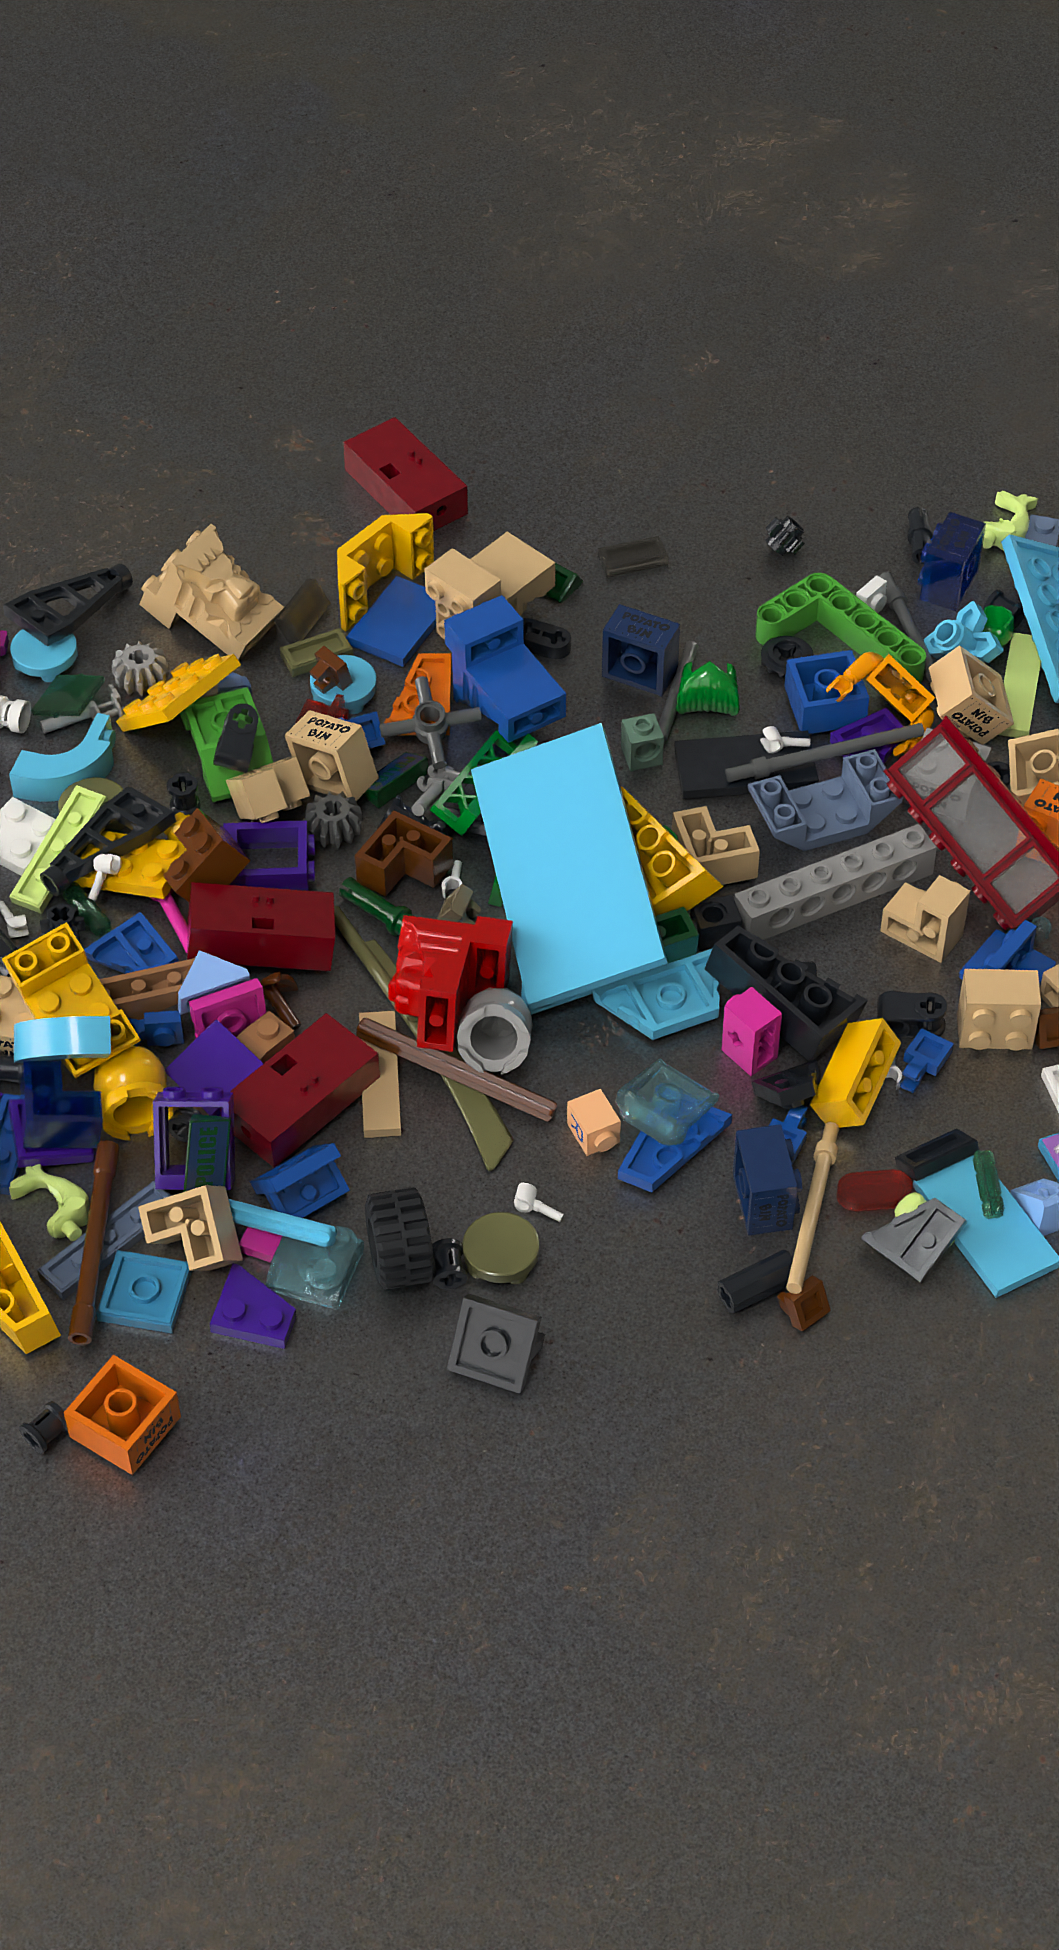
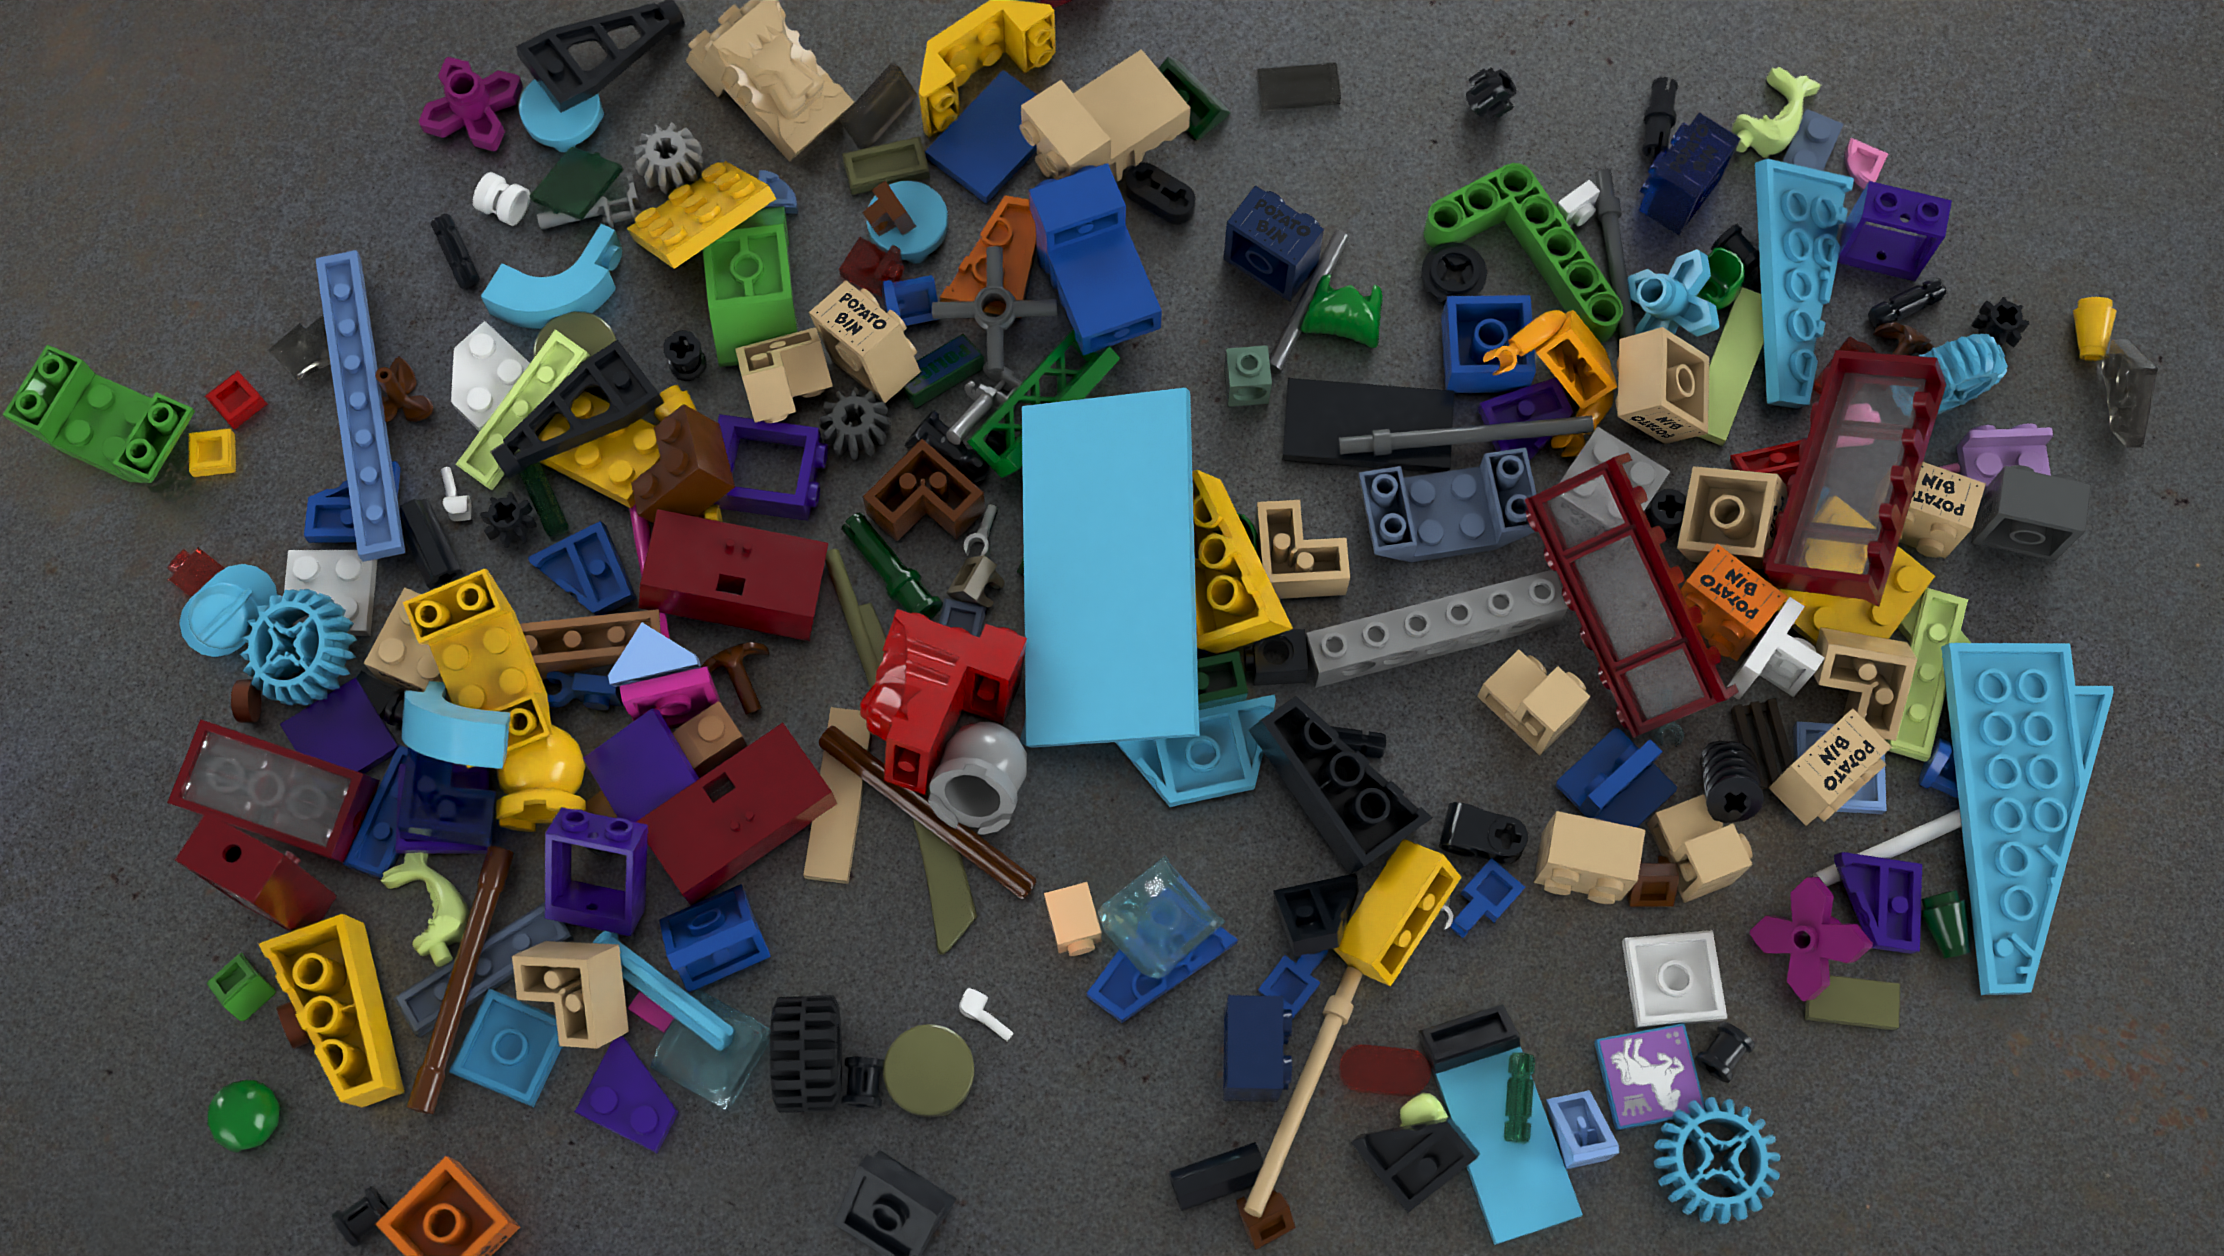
camera: 10 degrees right, 20 degrees up
white hand [88,854,122,900] -> none
slope [184,1114,231,1192] -> none
black piece [213,703,258,773] -> none
dark pink brick [721,987,782,1076] -> none
white hand [760,726,810,754] -> none

